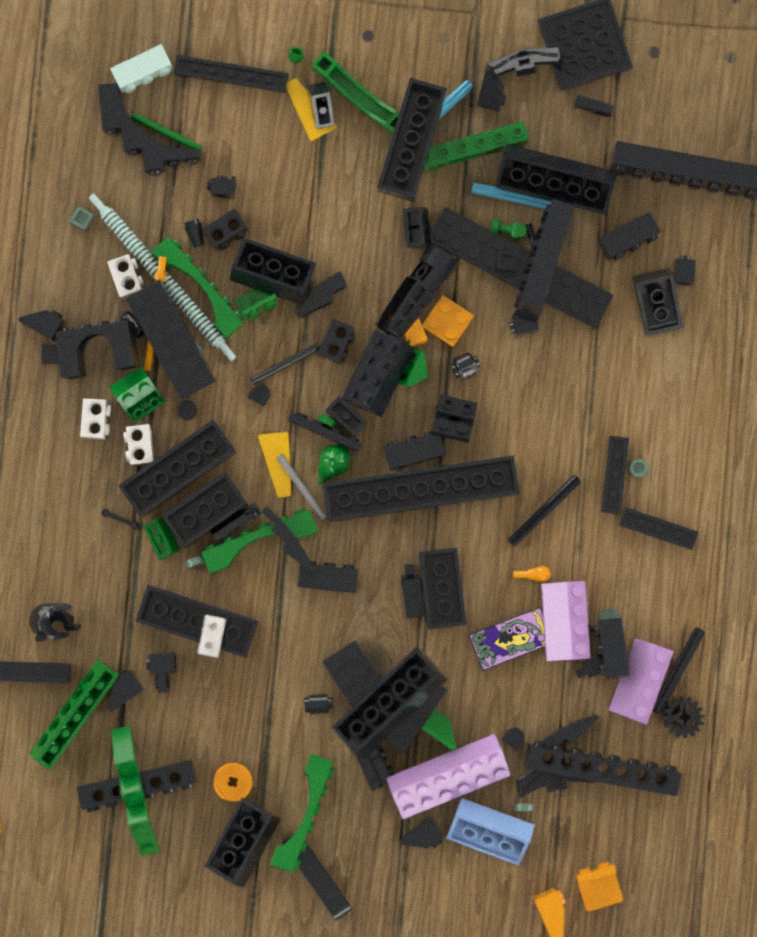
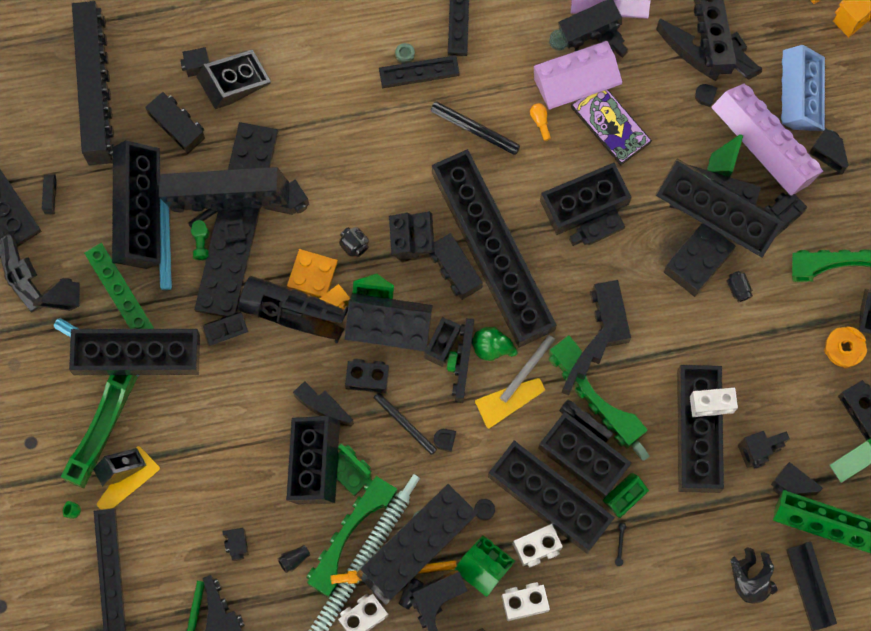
camera: 110 degrees left, 10 degrees down
black brick [202,208,248,251] -> none
sand green tile [515,803,534,812] -> none

